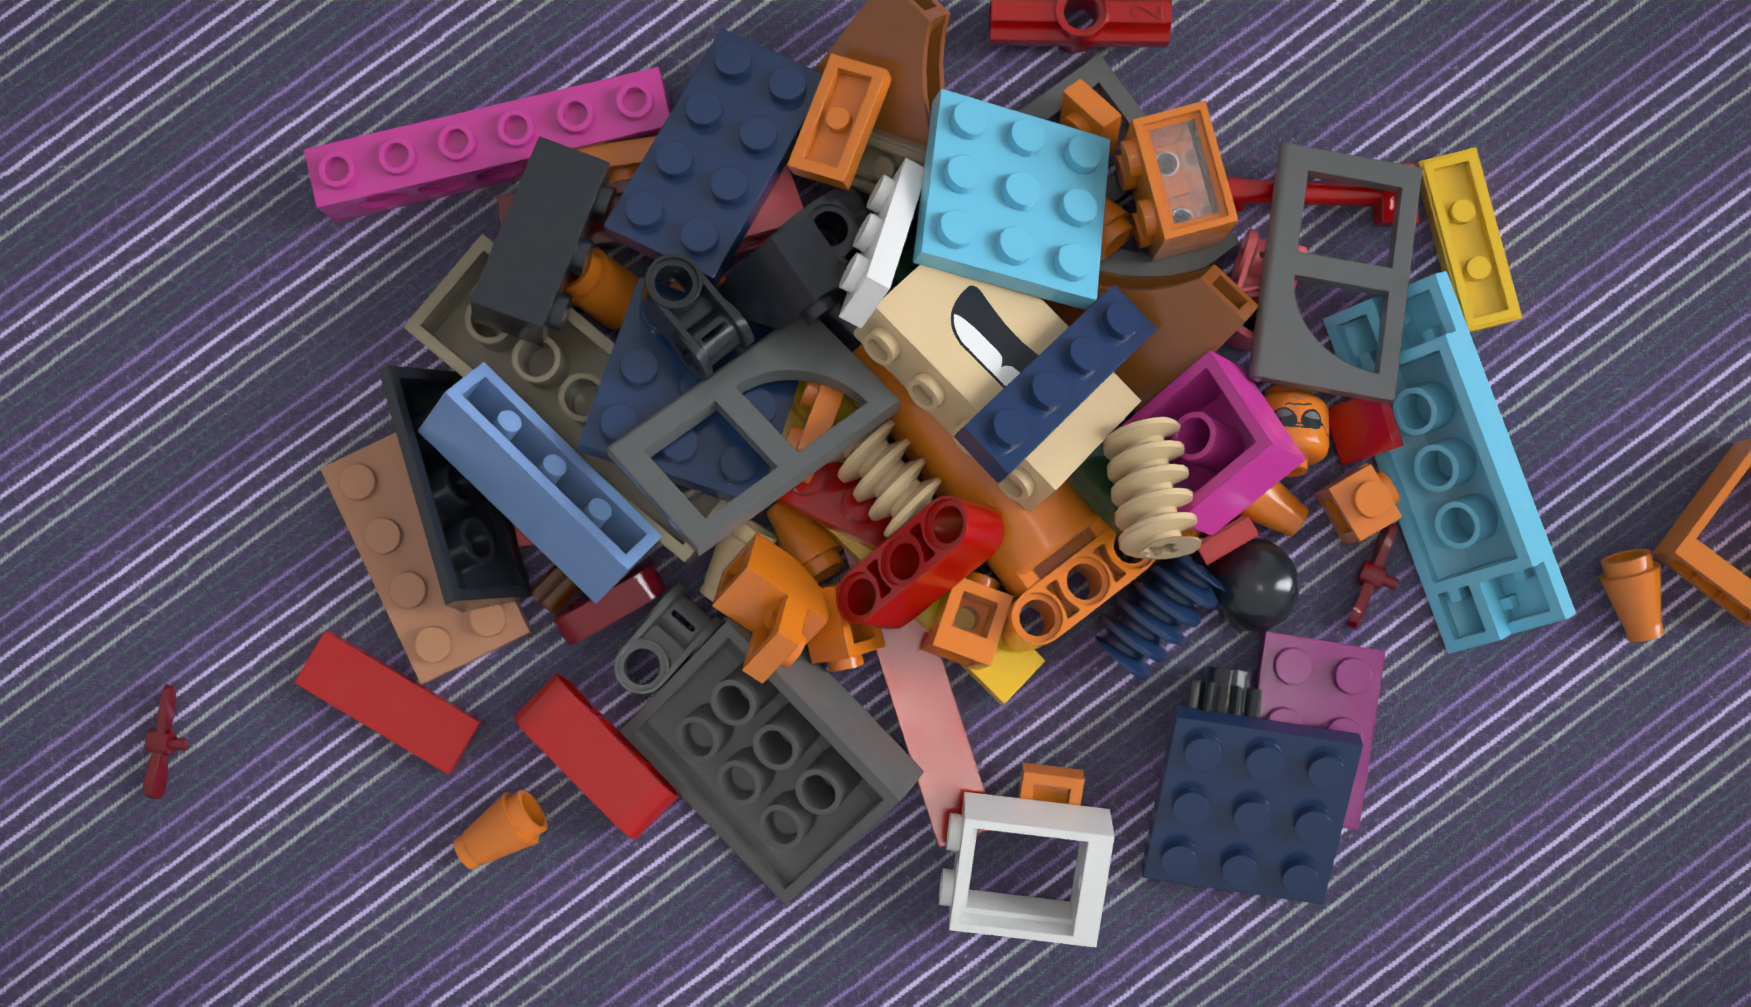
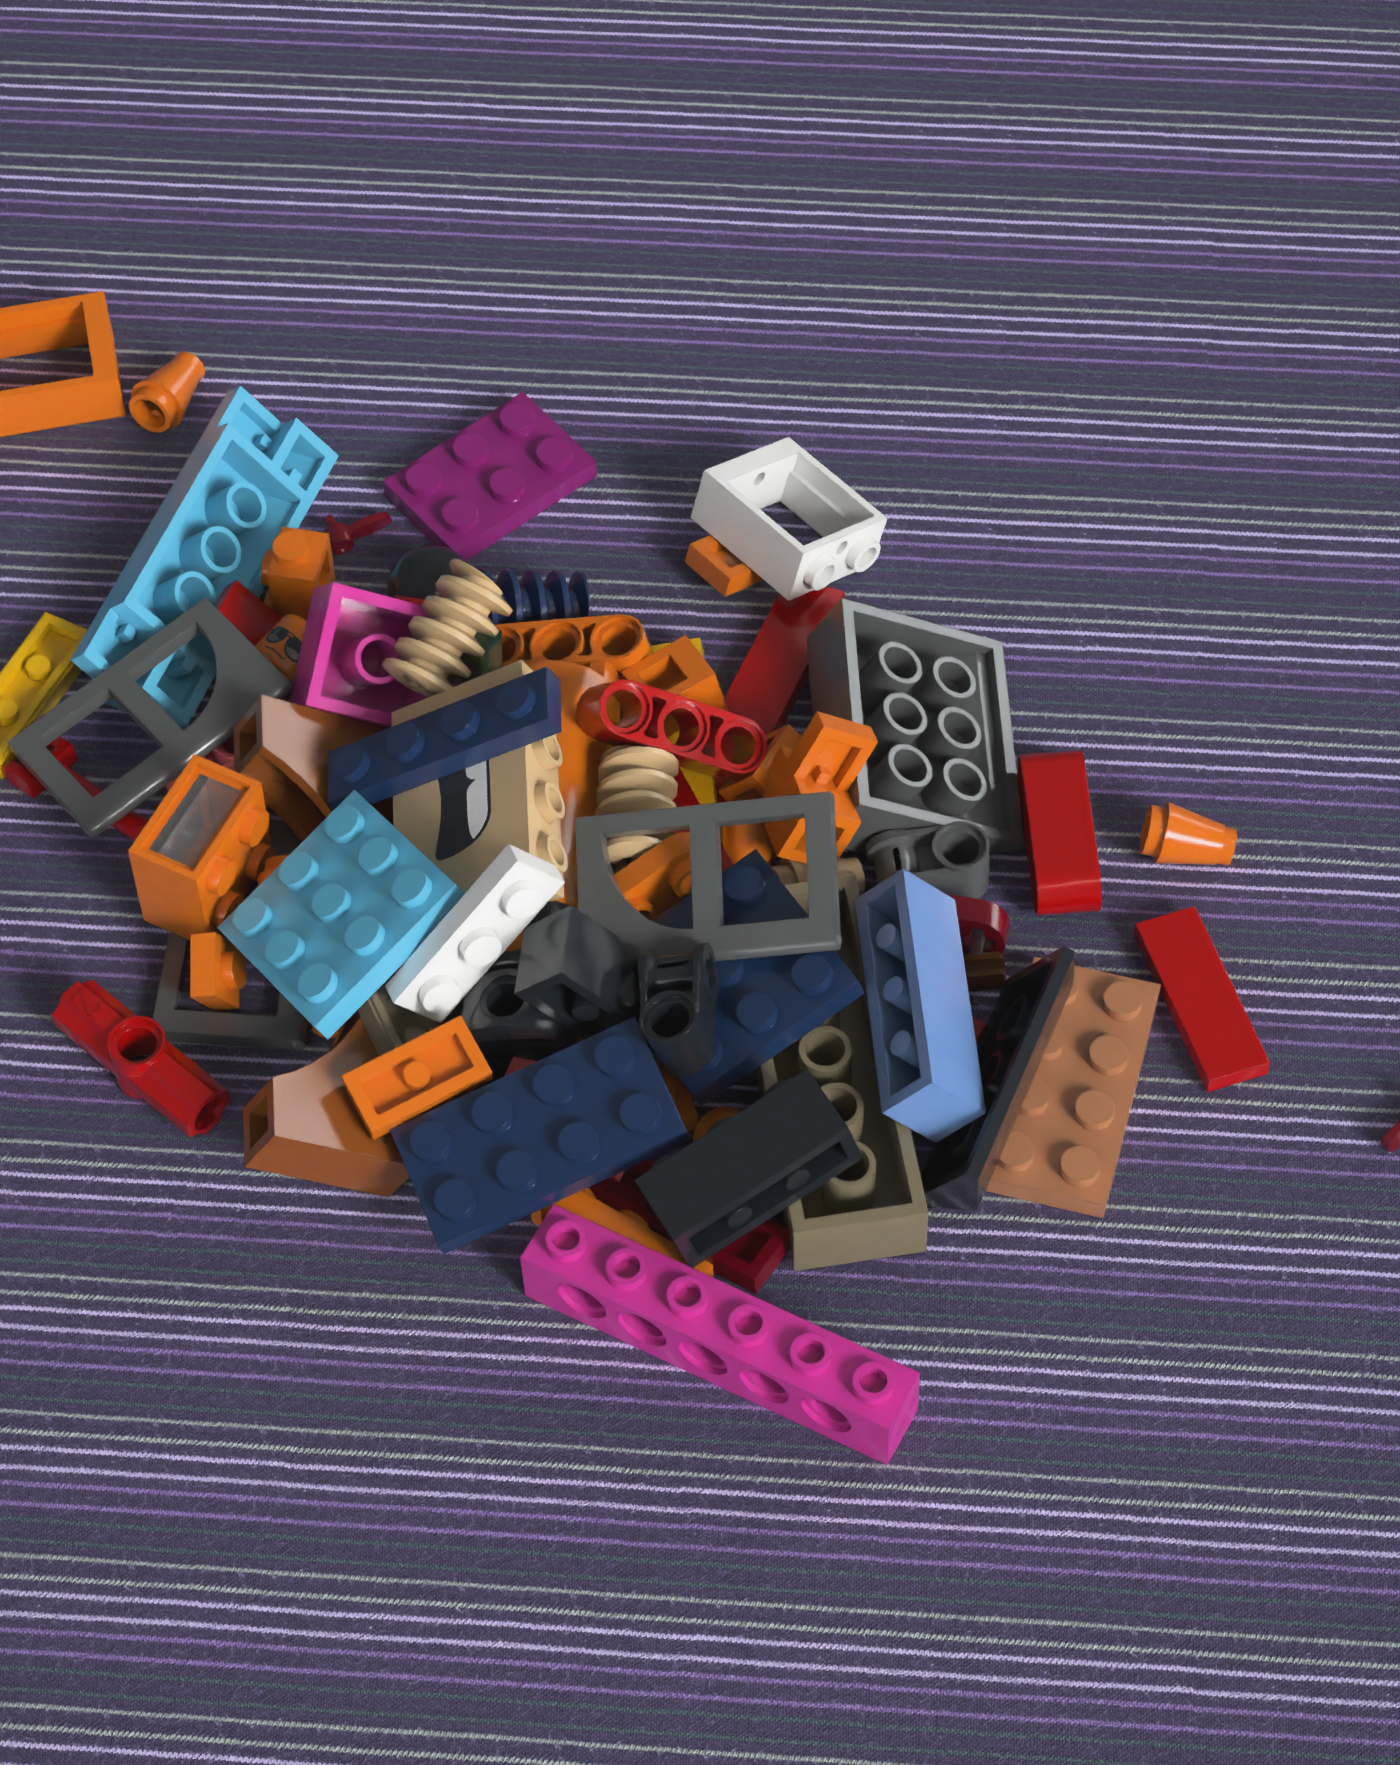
camera: 140 degrees left, 30 degrees down
dark blue plate [1142,706,1363,905] -> none
black gear [1187,666,1263,718] -> none

